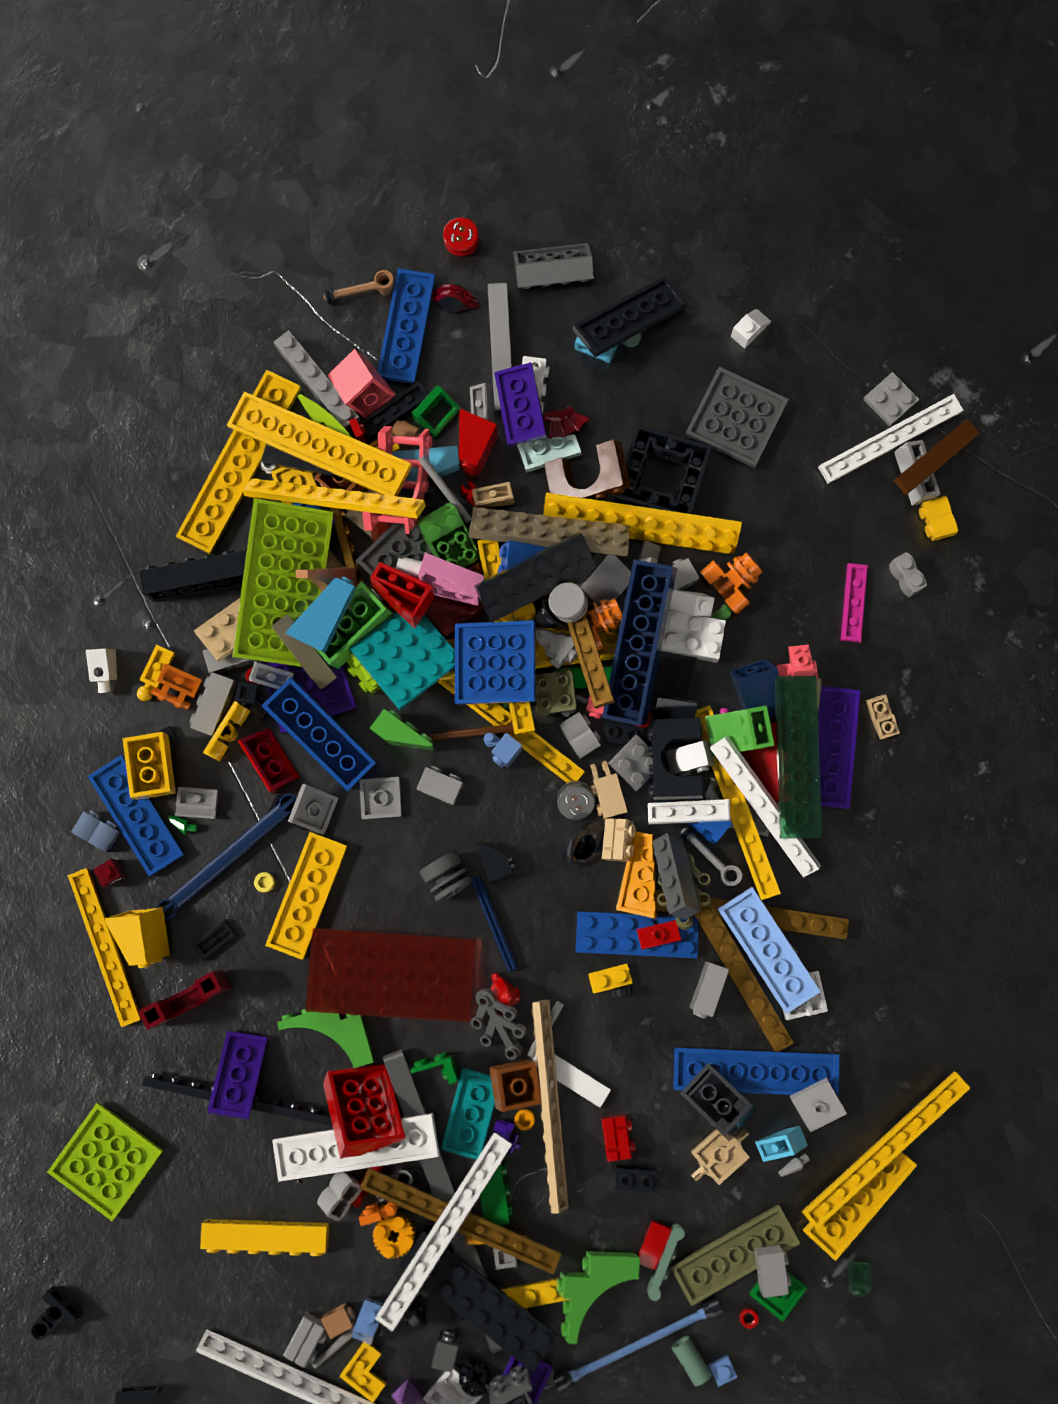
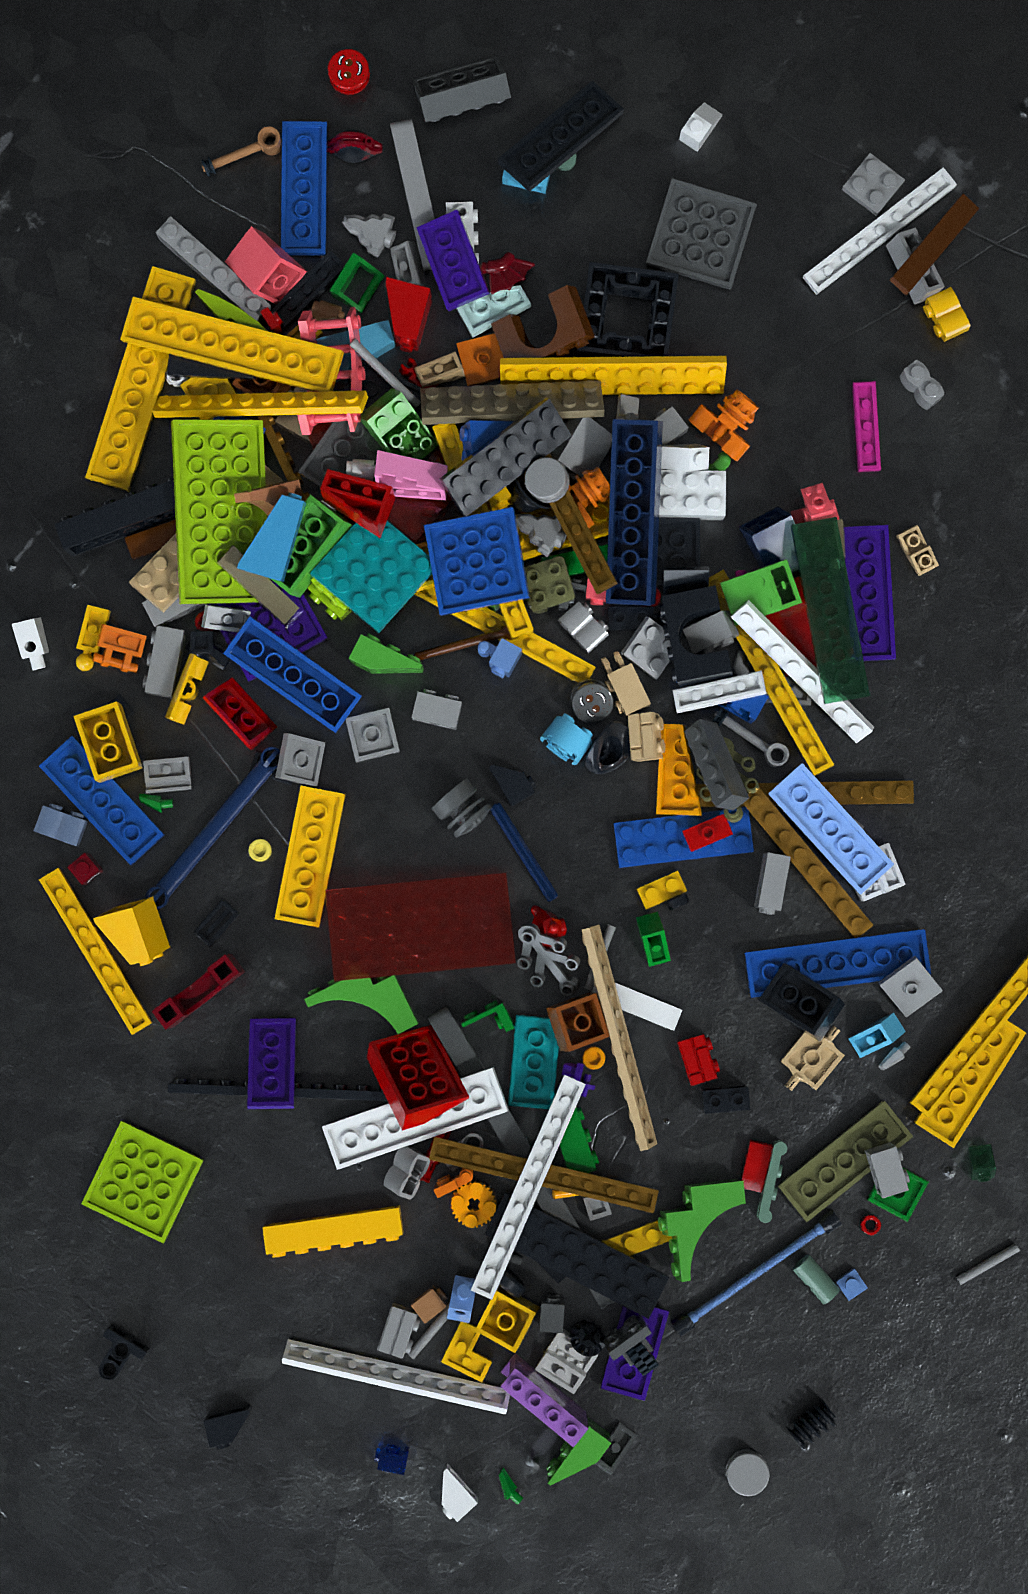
camera: 15 degrees left, 5 degrees up
none -> reddish brown tile [125,519,176,560]
none -> light grey rock [342,214,396,258]
none -> orange plate [456,333,504,386]
none -> yellow brick [475,1285,540,1353]
none -> medium azure brick [540,713,593,765]
none -> green slope [636,911,671,967]
none -> light grey bar [956,1243,1020,1285]

